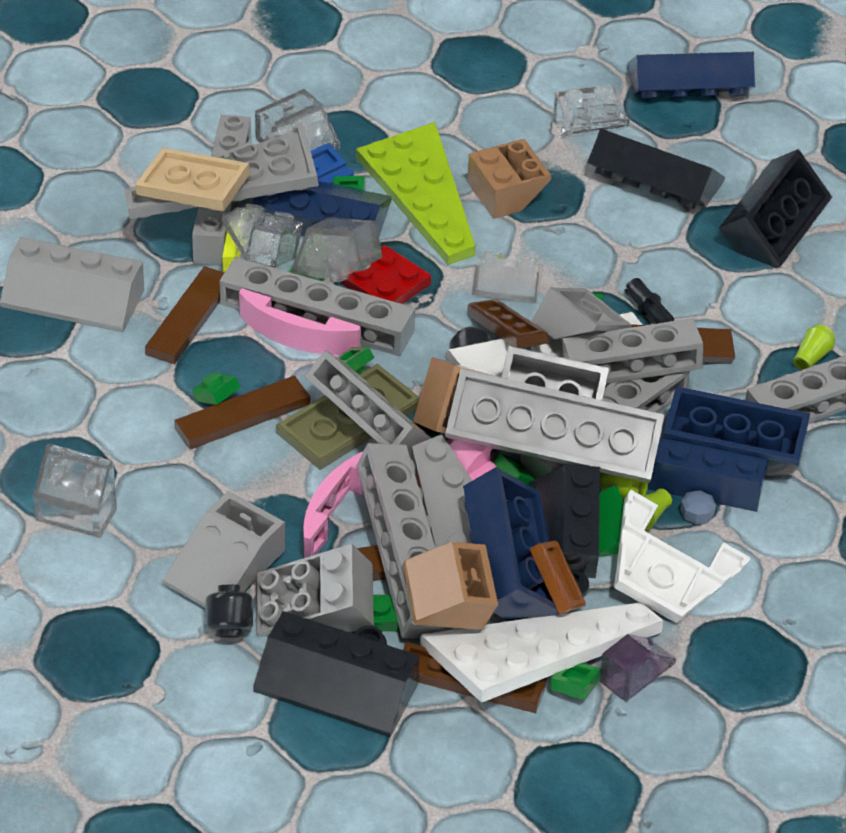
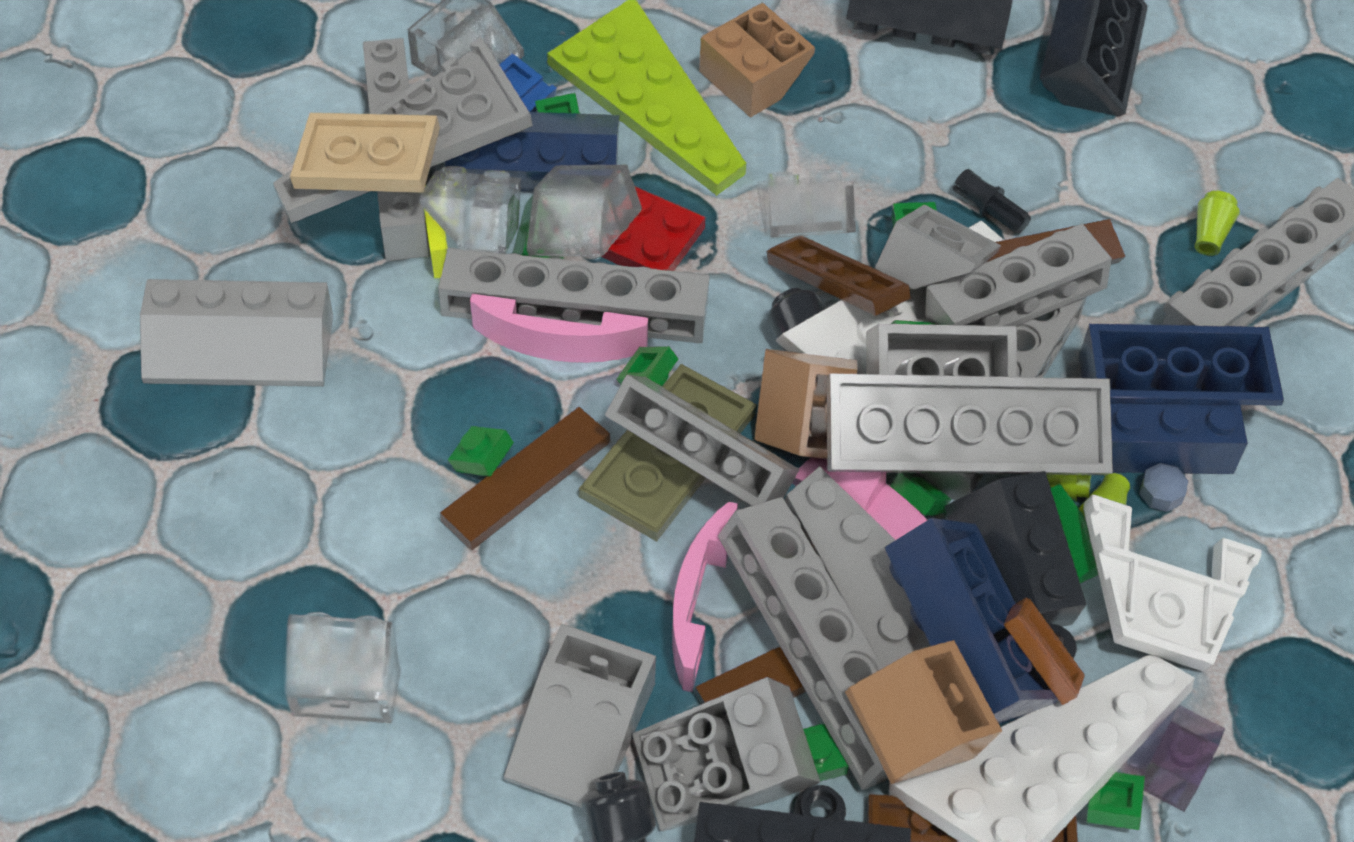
camera: 15 degrees left, 10 degrees up
reddish brown tile [145,266,225,364] -> none

